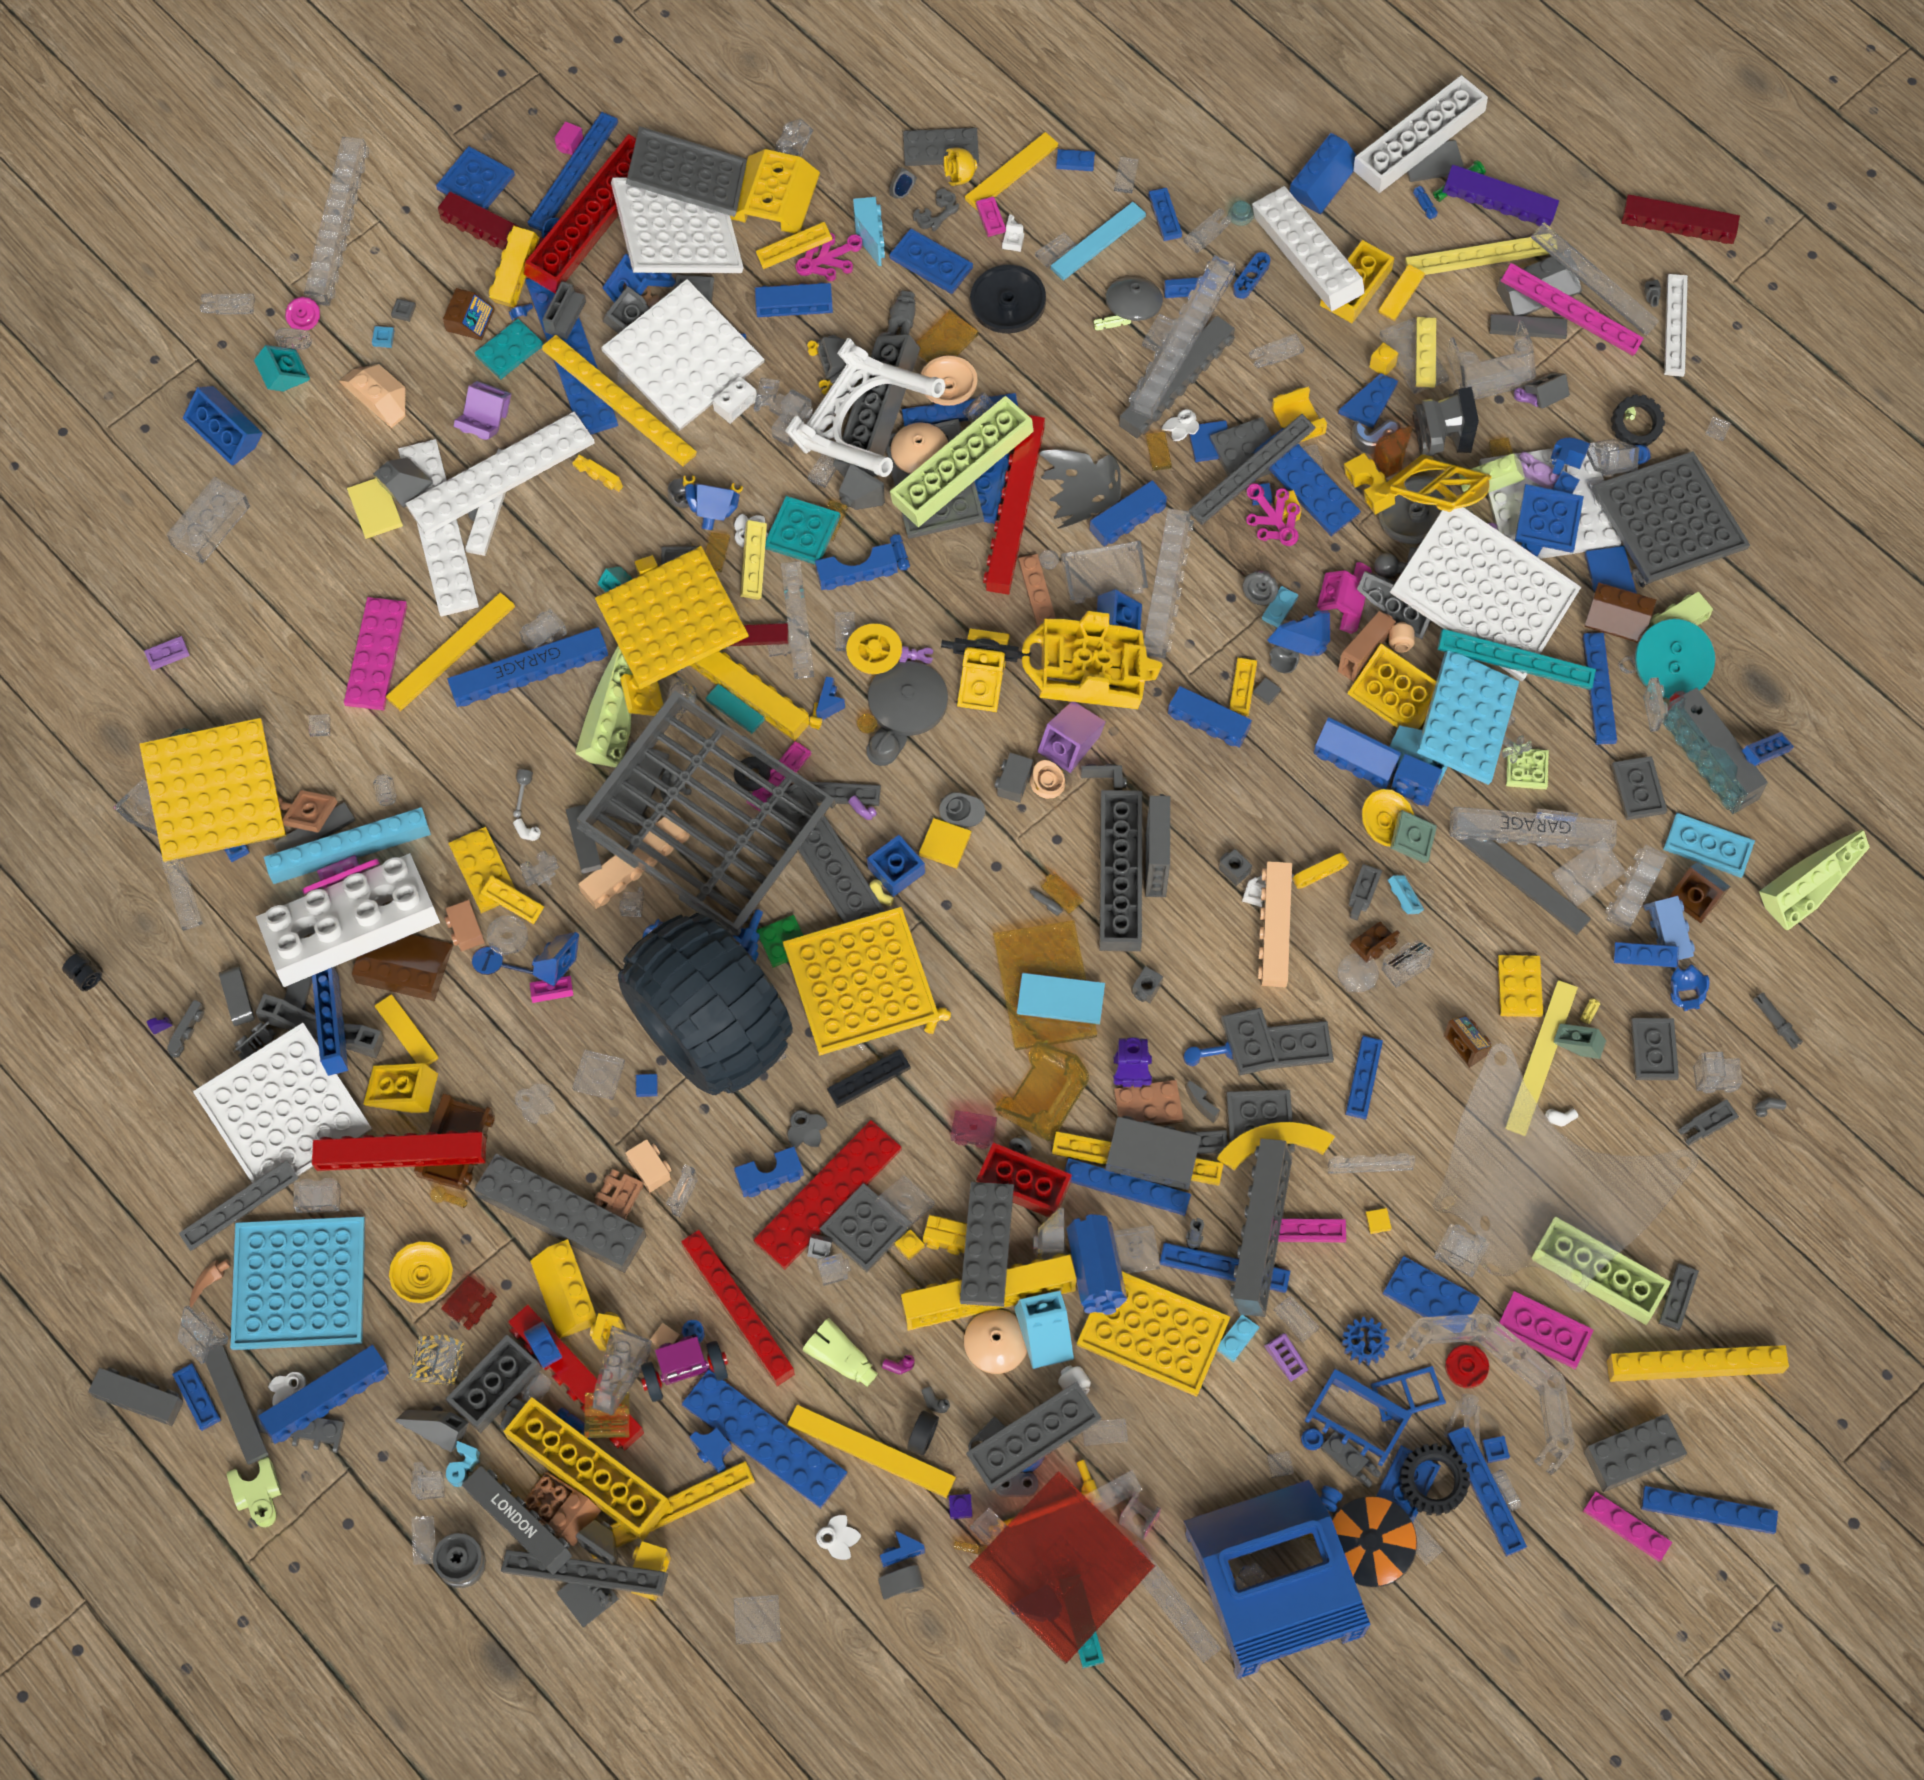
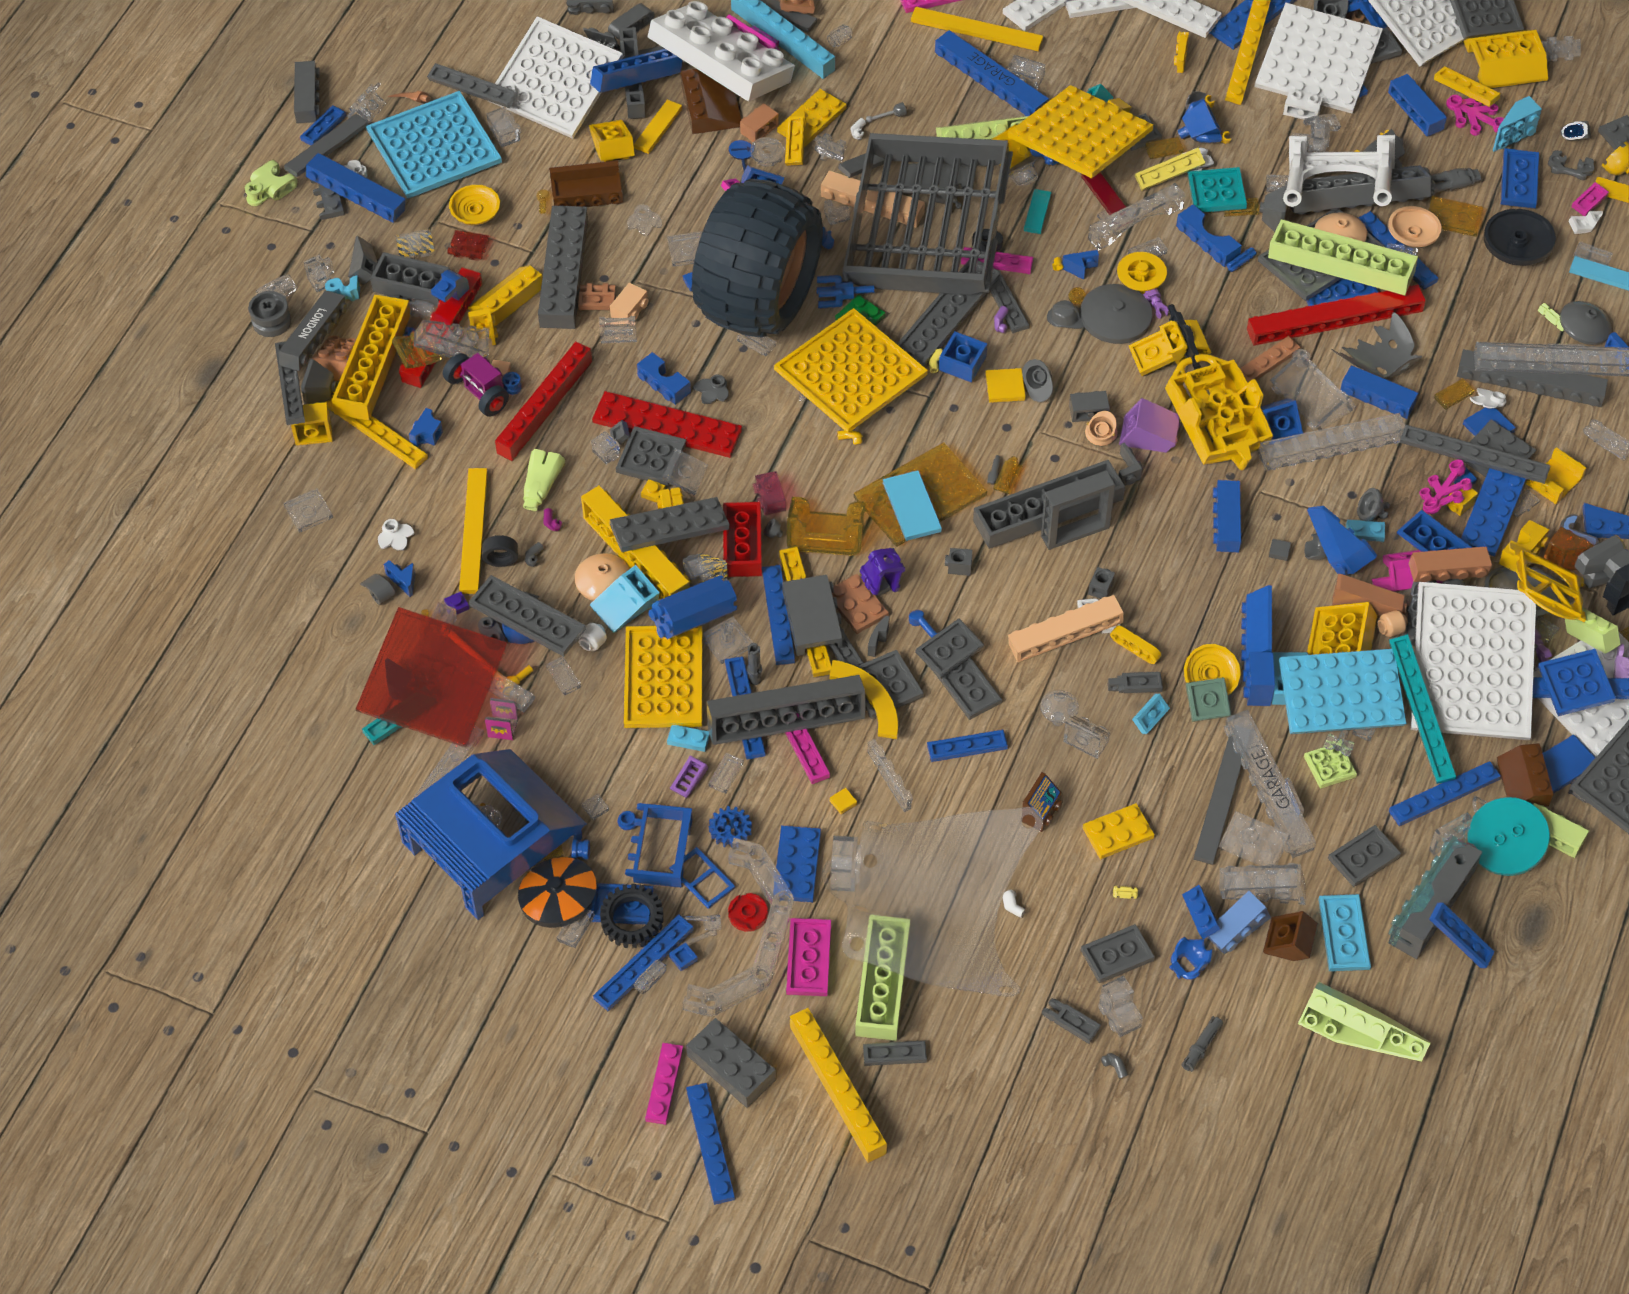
camera: 65 degrees right, 10 degrees down
red brick [312,1130,486,1171] -> none
dark grey hinge [556,1583,619,1628] -> none
blue plate [682,1370,847,1509] -> none
yellow brick [689,651,810,741] -> none
black plate [827,1049,911,1108] -> none
yellow tile [1229,658,1257,716] -> none
dark grey hinge [1321,1431,1381,1488] -> none
reddish brown bracket [1350,921,1400,963] -> none
light yellow tile [1505,980,1578,1136] -> none
sand green slope [1553,1024,1606,1059] -> none
none -> blue slope [1397,510,1472,552]
none -> nougat brick [1408,547,1492,582]

